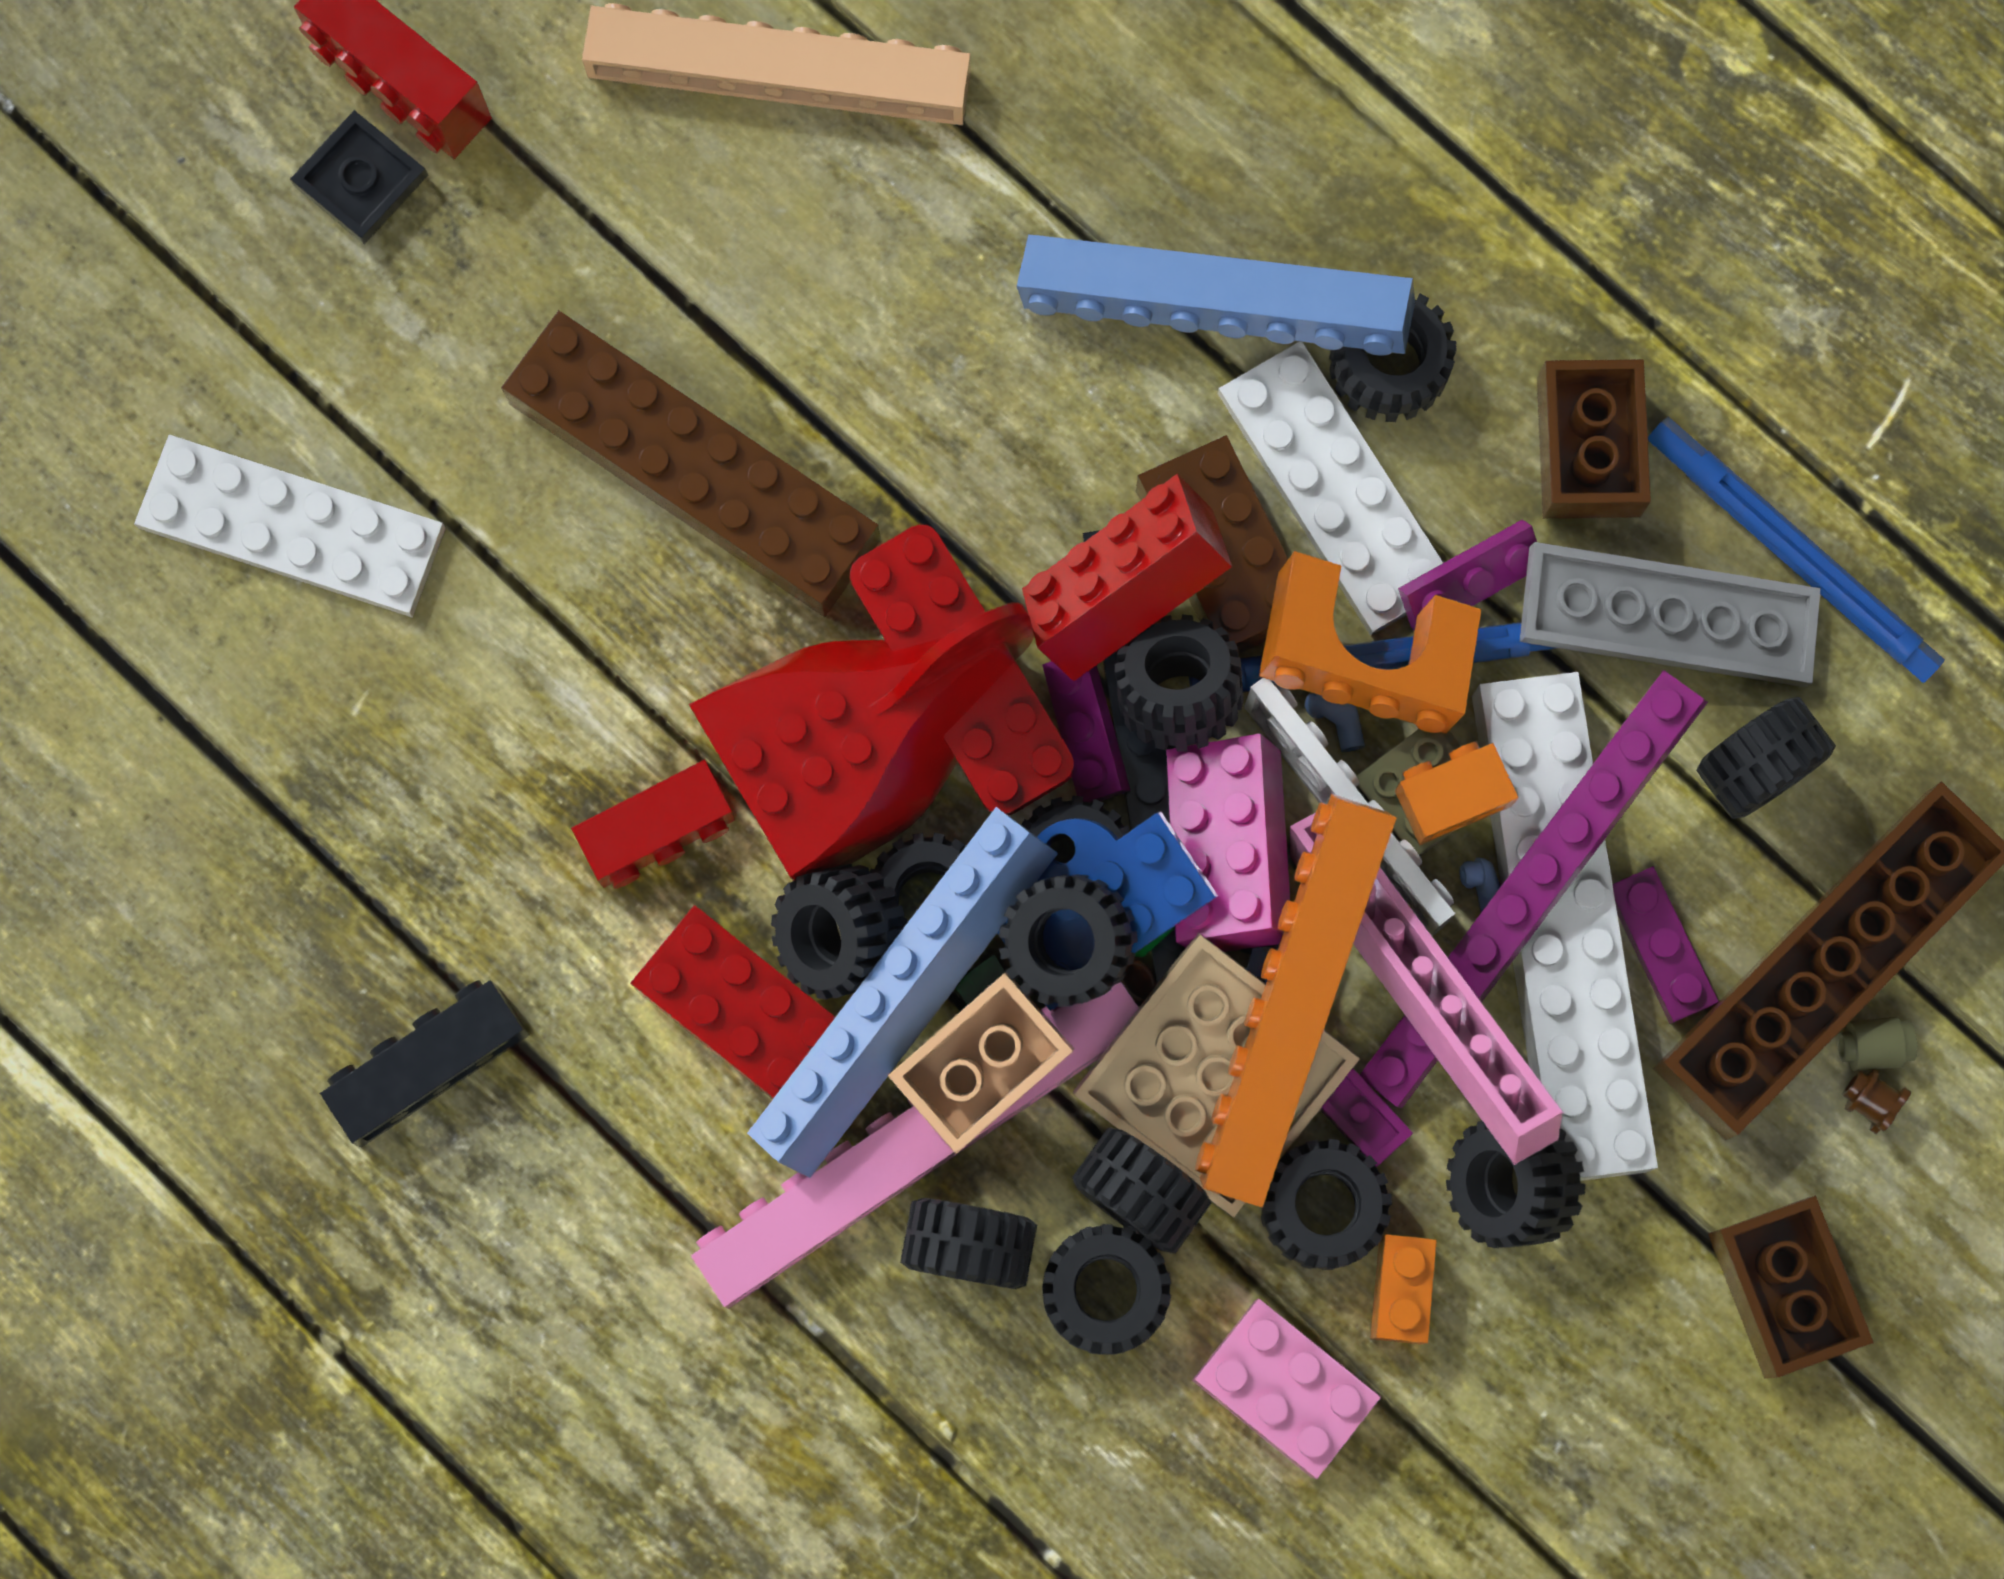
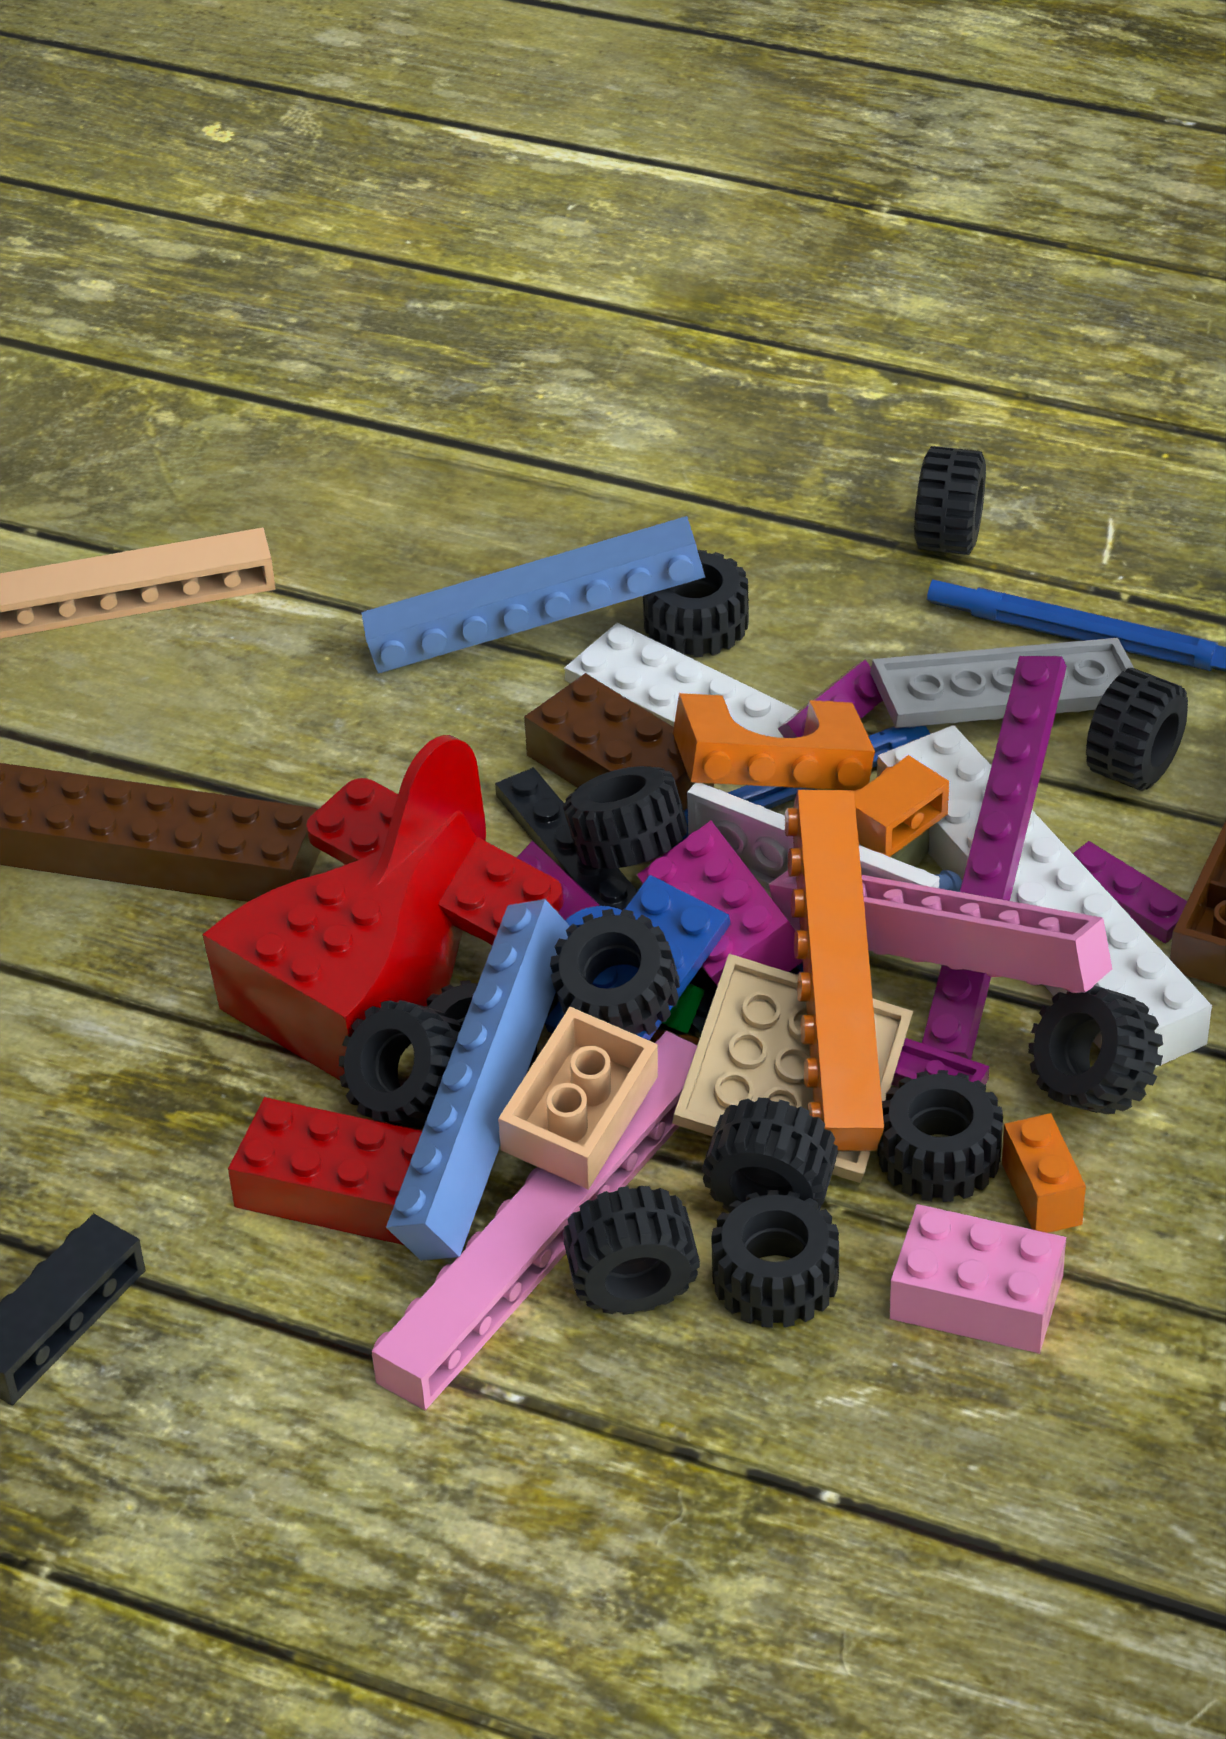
camera: 20 degrees left, 35 degrees down
red brick [571,759,735,889] -> none
red brick [1022,473,1232,682] -> none
reddish brown brick [1537,359,1651,519] -> none
none -> black tyre [914,446,986,555]

